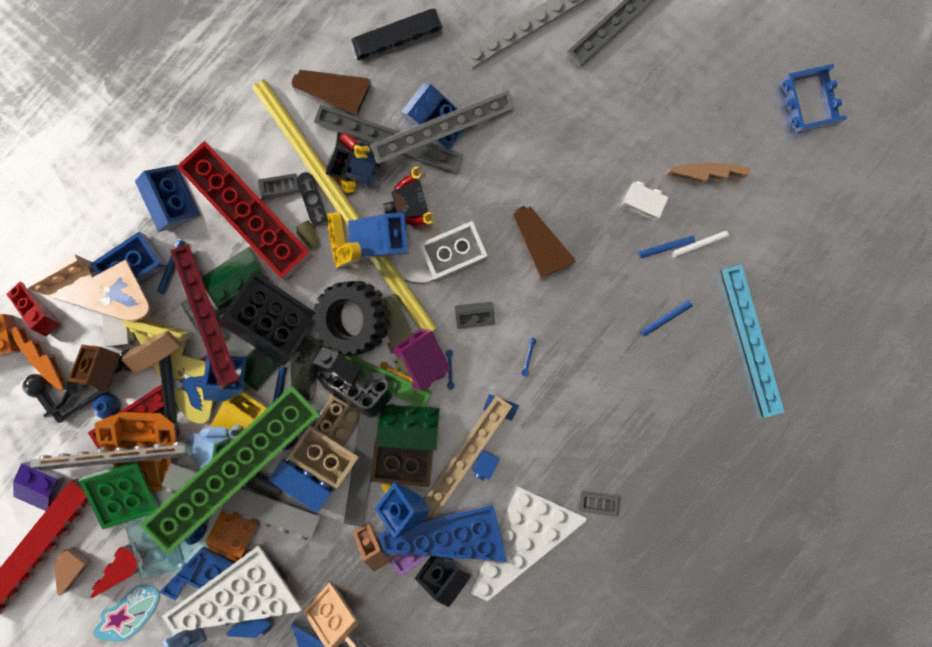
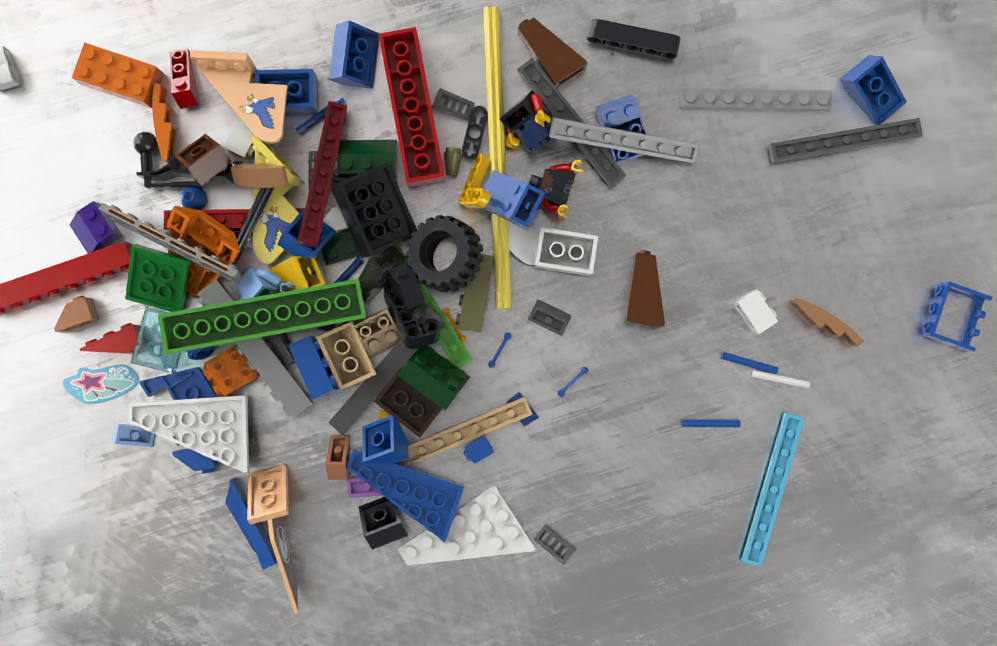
camera: 30 degrees right, 0 degrees up
magenta panel [392,328,451,391] -> none

